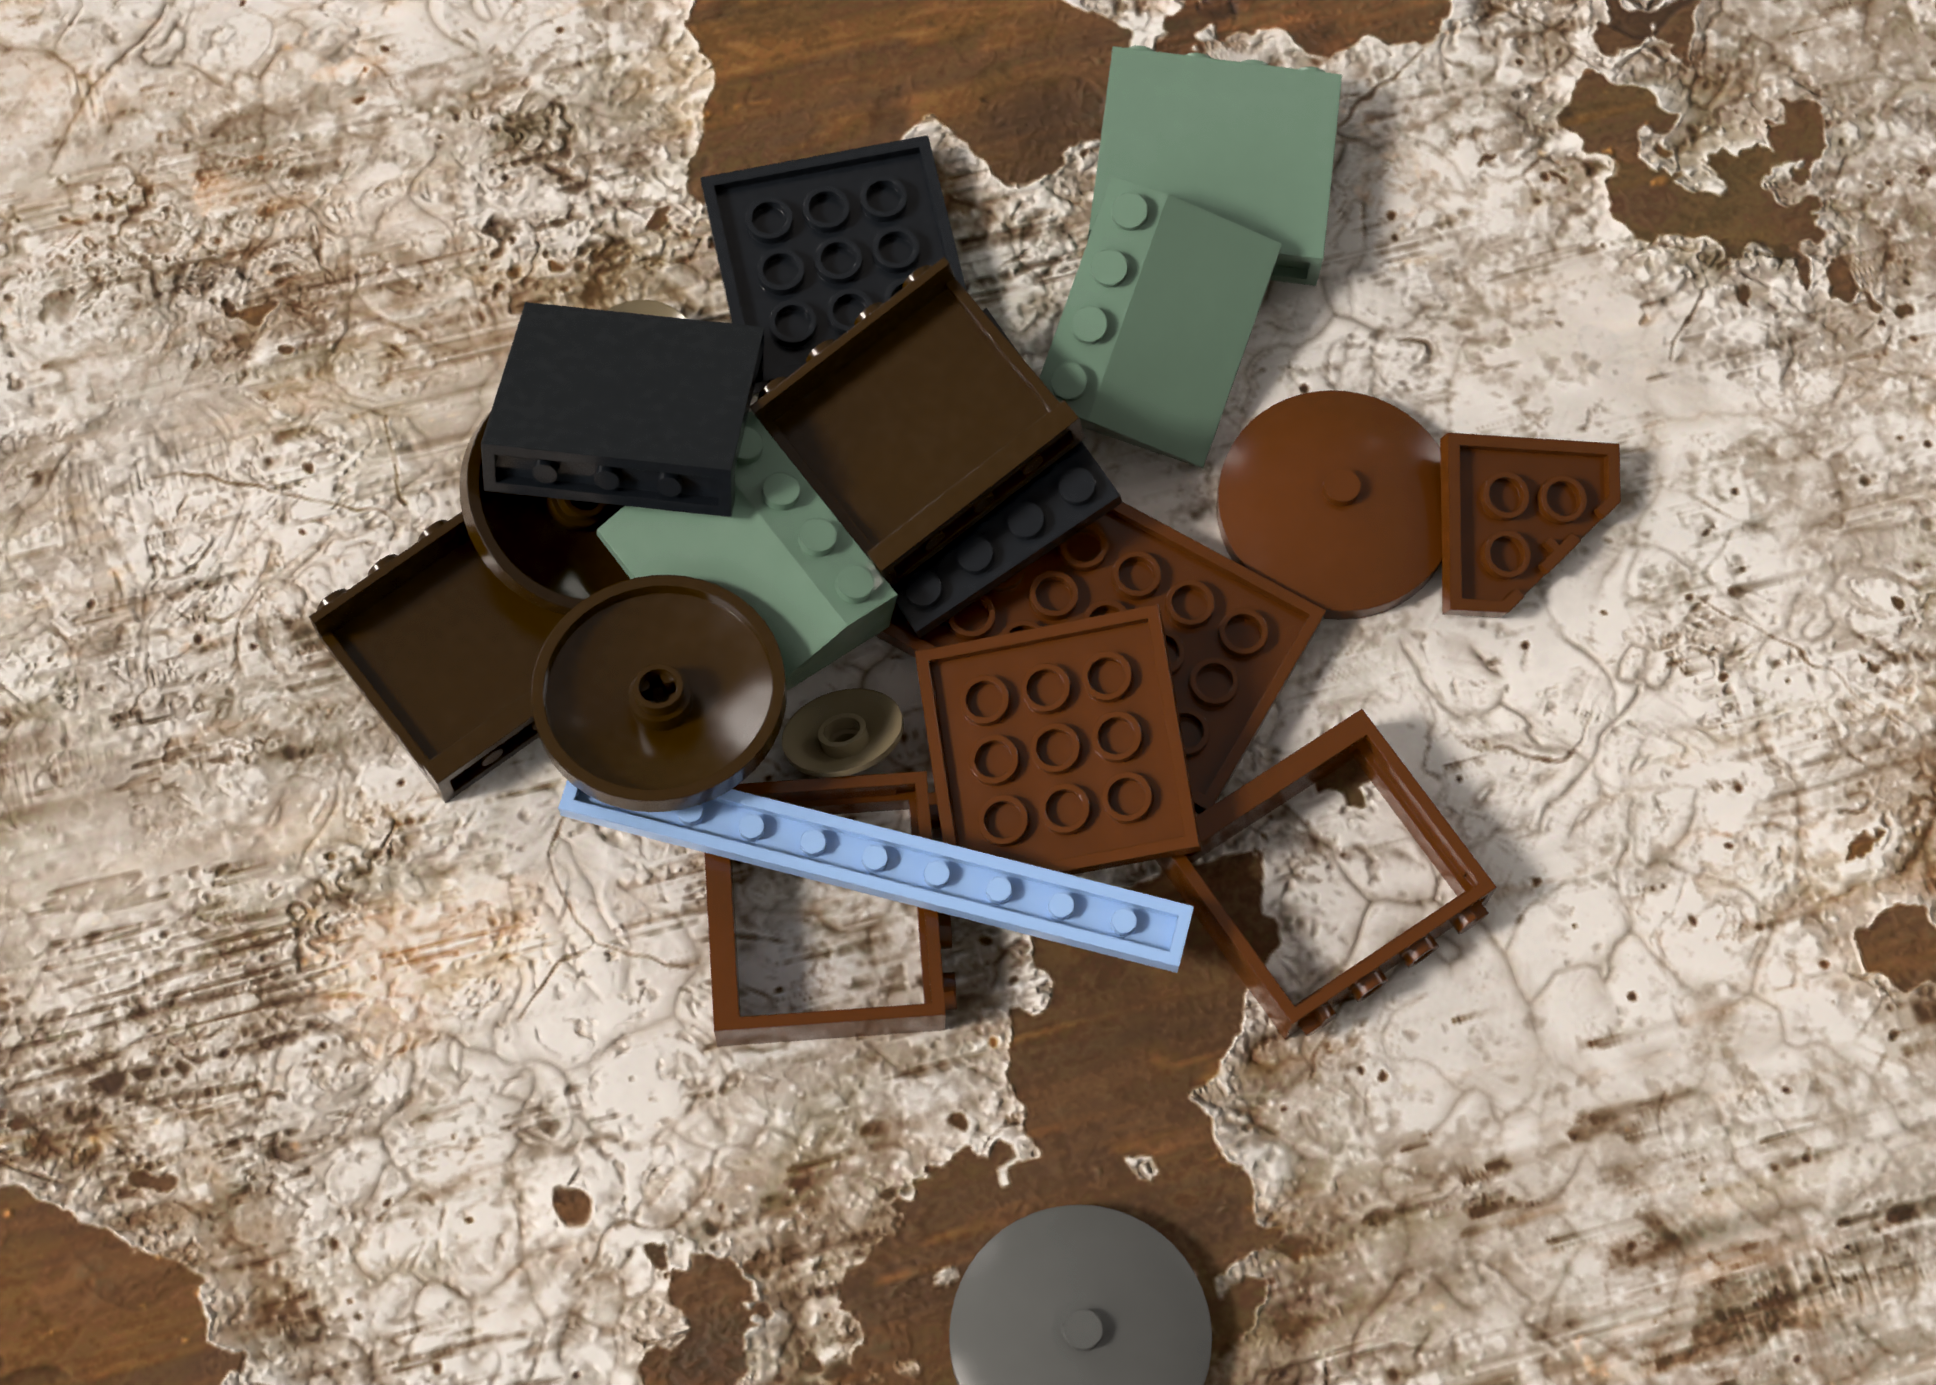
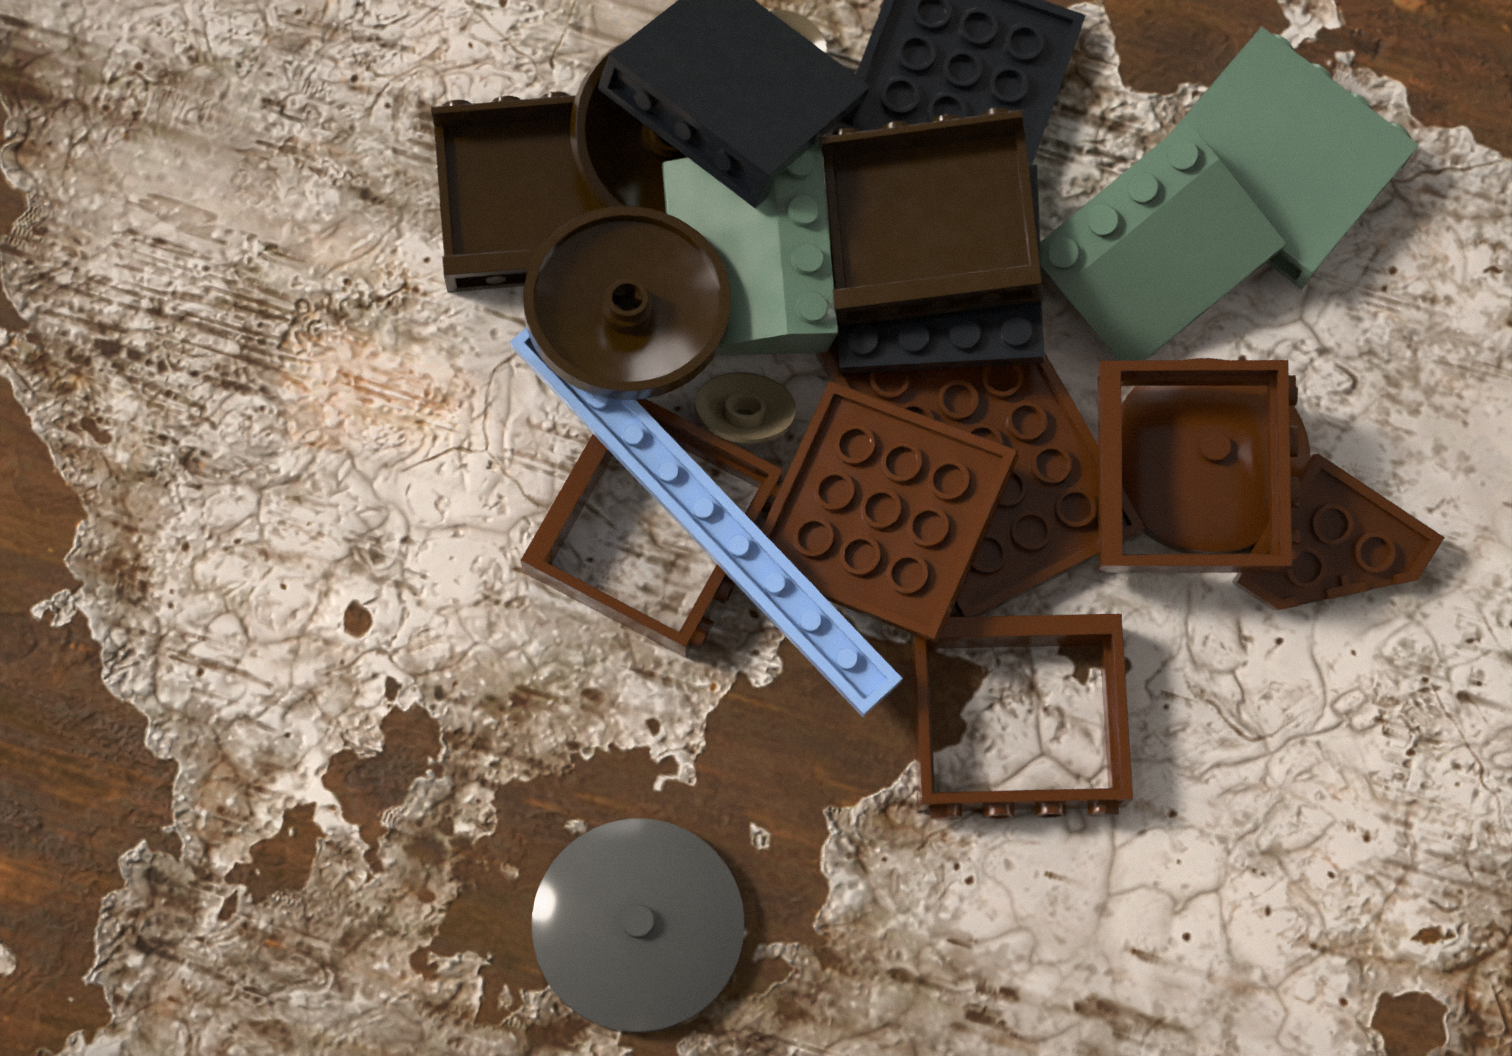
camera: 30 degrees right, 5 degrees up
none -> reddish brown window [1097,360,1301,573]

